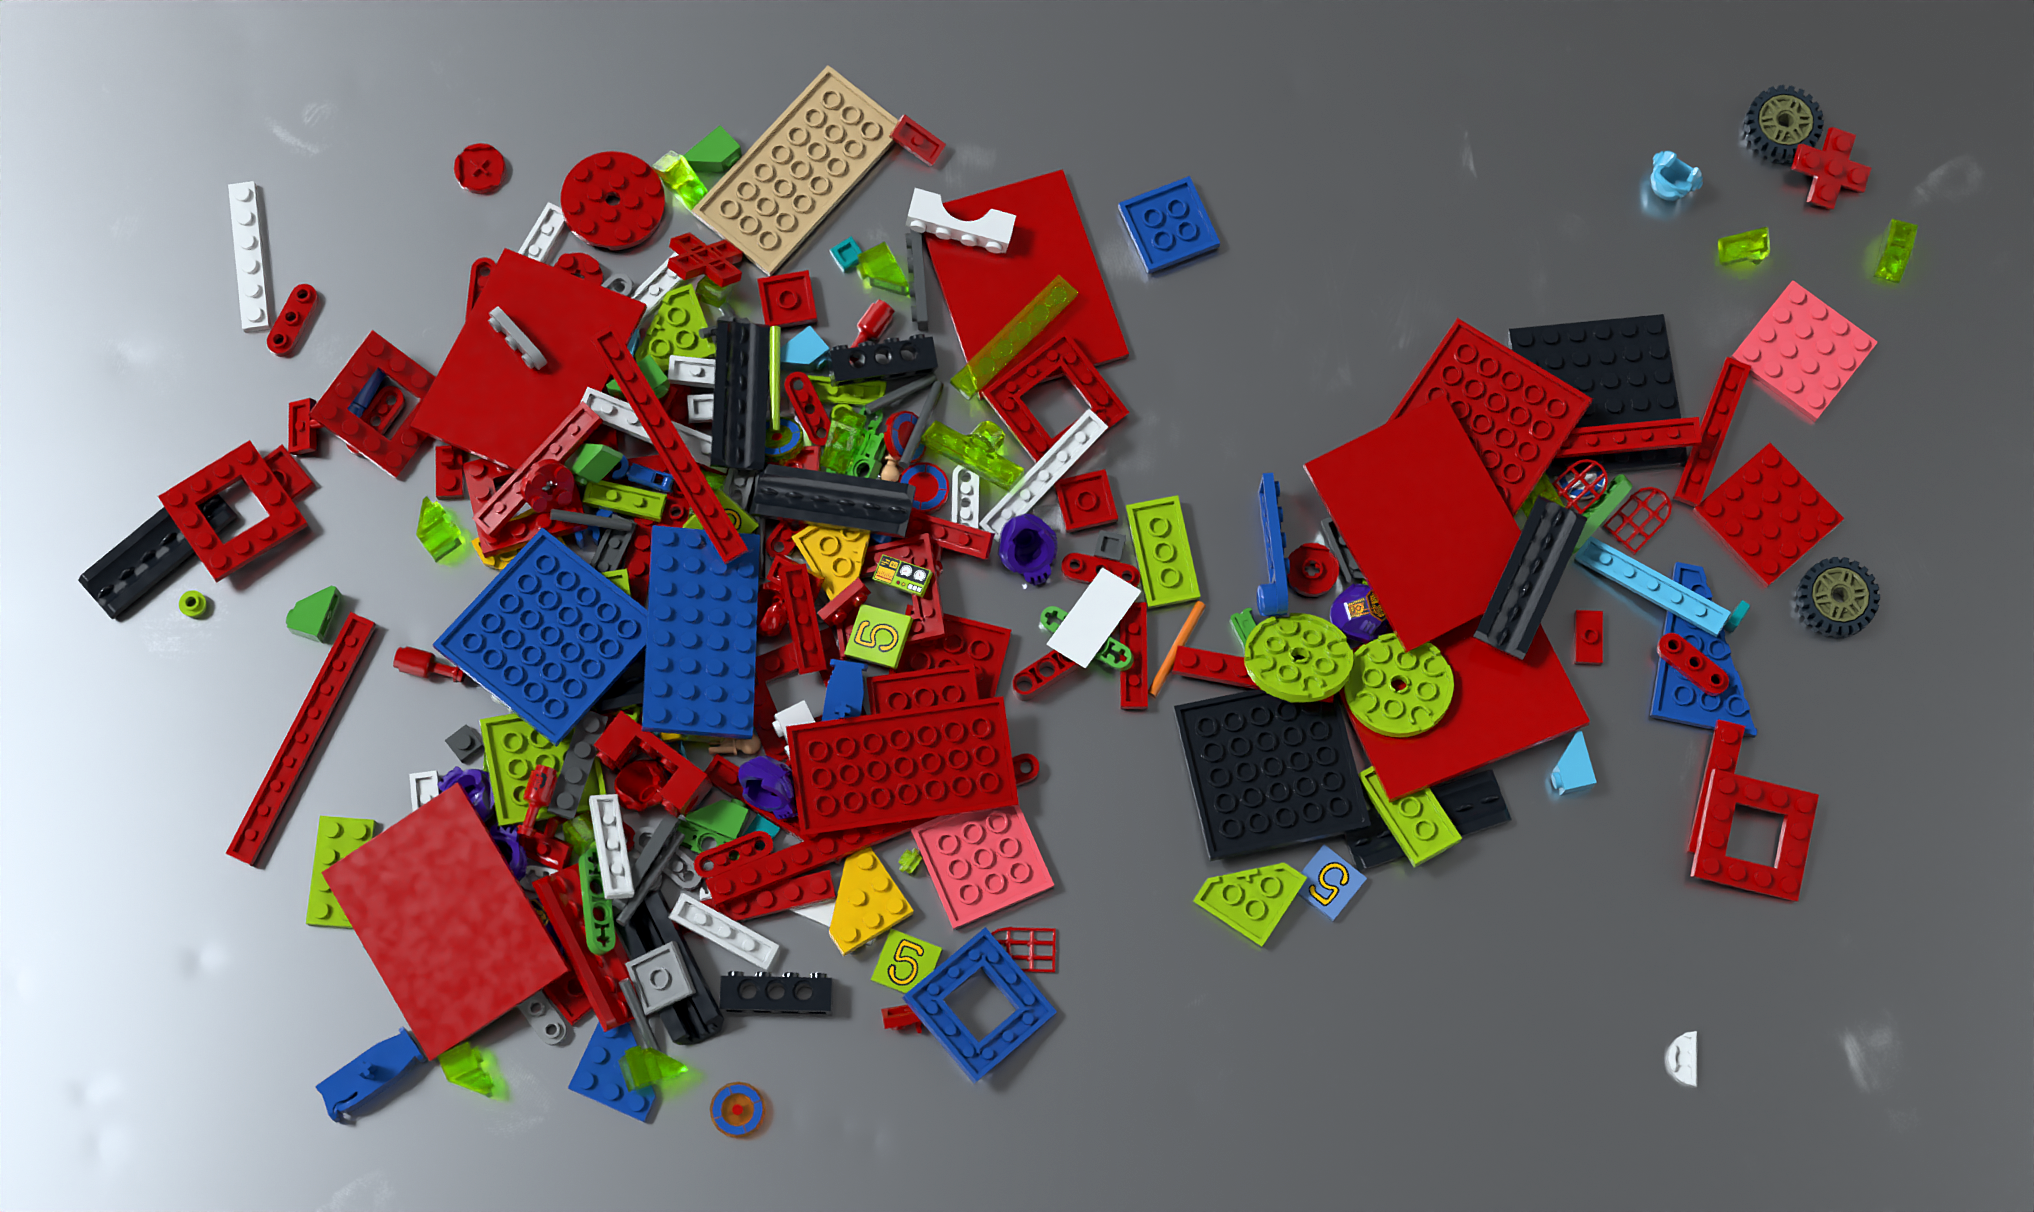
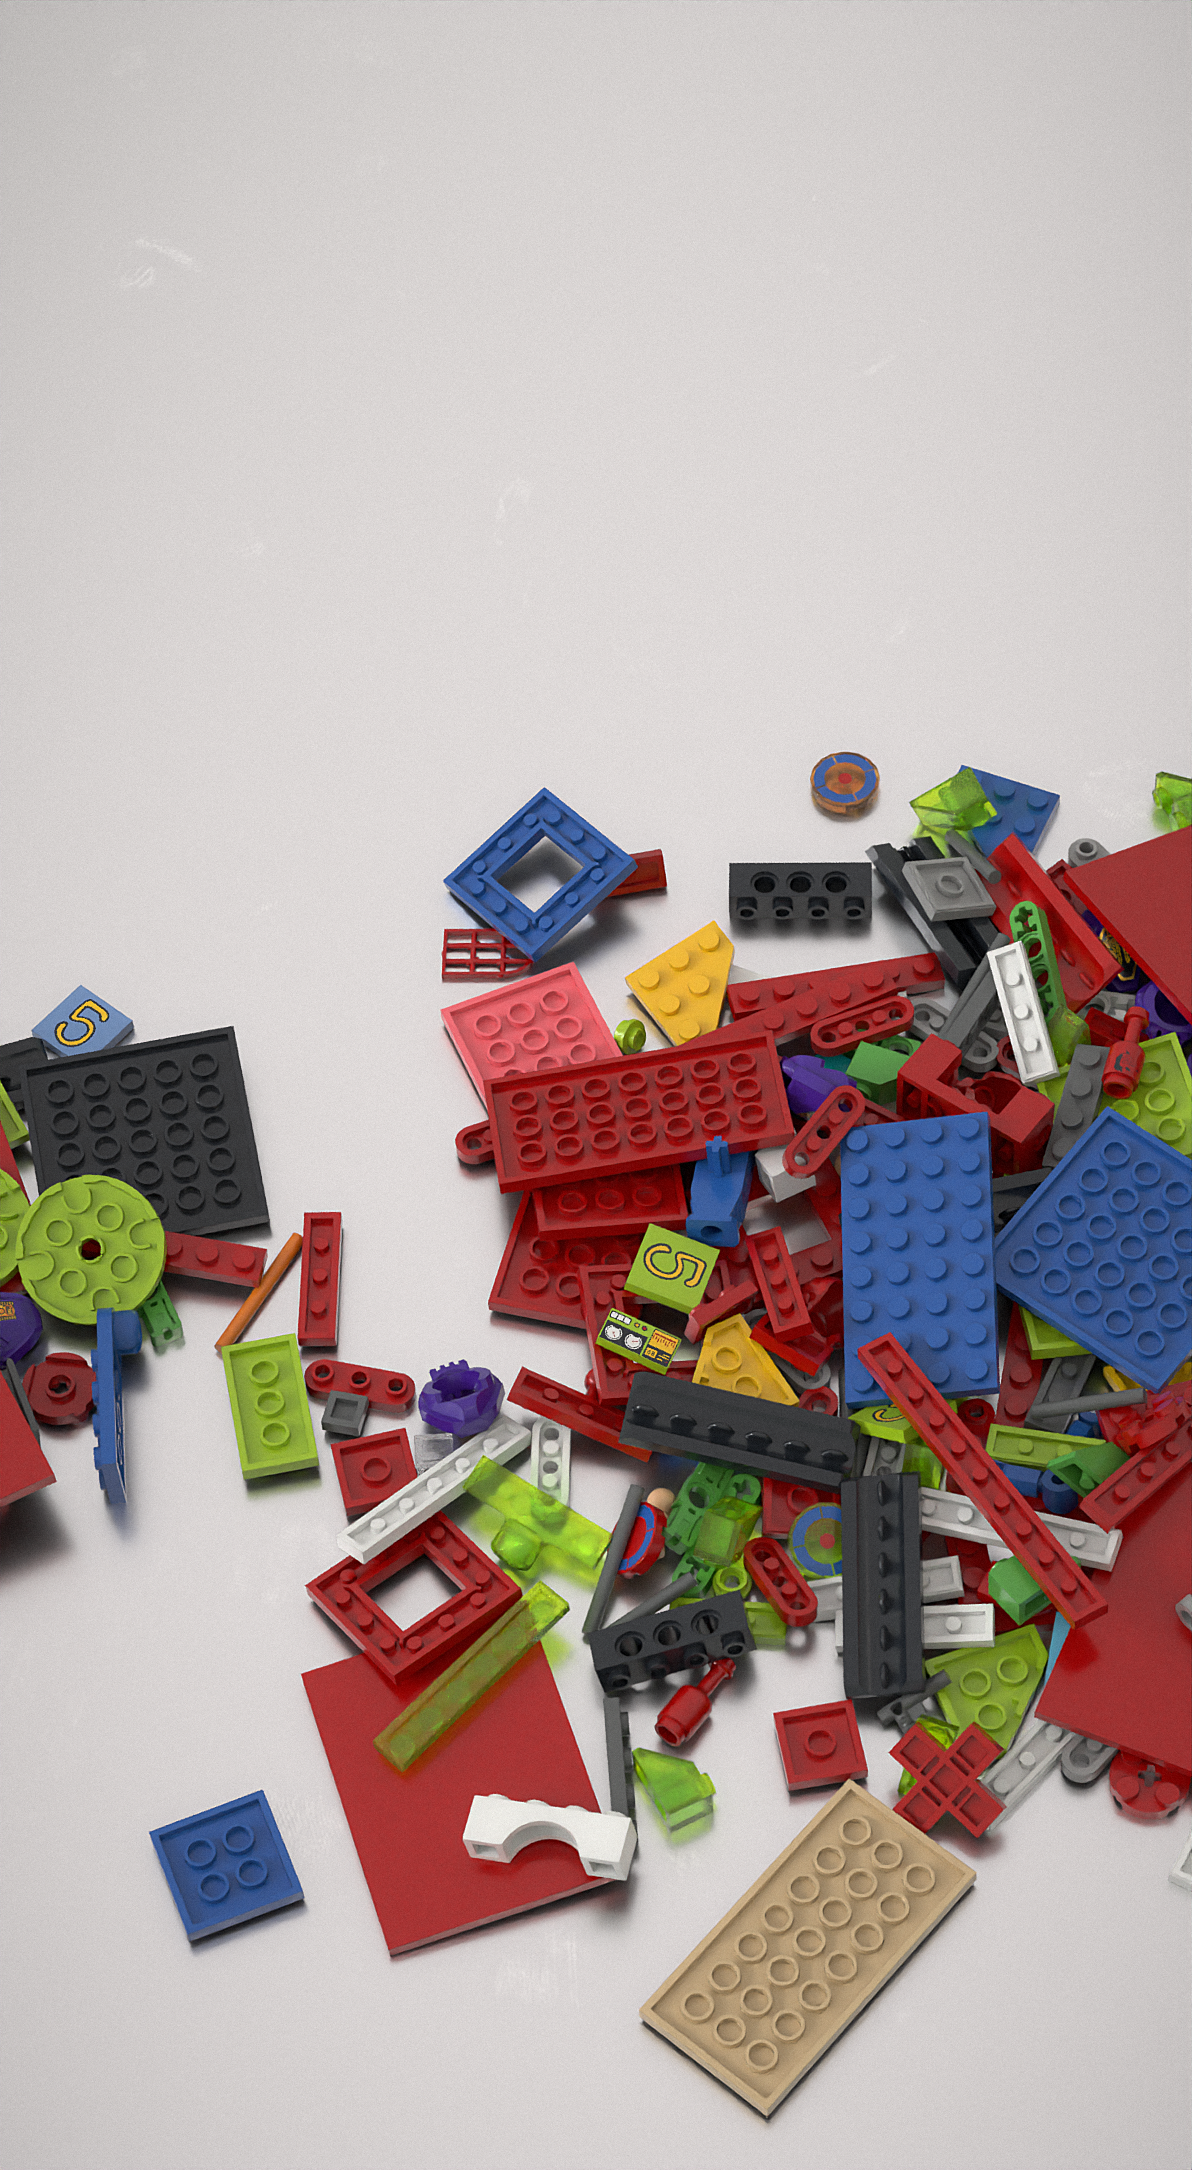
camera: 175 degrees left, 20 degrees down
red plate [561,151,665,250] -> none
clear neon green slope [652,150,708,212] -> none
white plate [669,893,779,970] -> none
bright green slope [681,125,742,172] -> none
lime bar [769,326,780,432] -> none
medium azure slope [769,326,830,373] -> none
teal tile [830,236,866,273] -> none
lime tile [871,929,943,994] -> none
red plate [889,114,946,166] -> none
tile [898,462,949,514] -> none
red beam [1013,650,1080,701] -> none
bright green beam [1040,606,1134,671] -> none
white sticker [1046,568,1141,668] -> none
lime plate [1193,863,1307,947] -> none
none -> red plate [782,1085,865,1179]

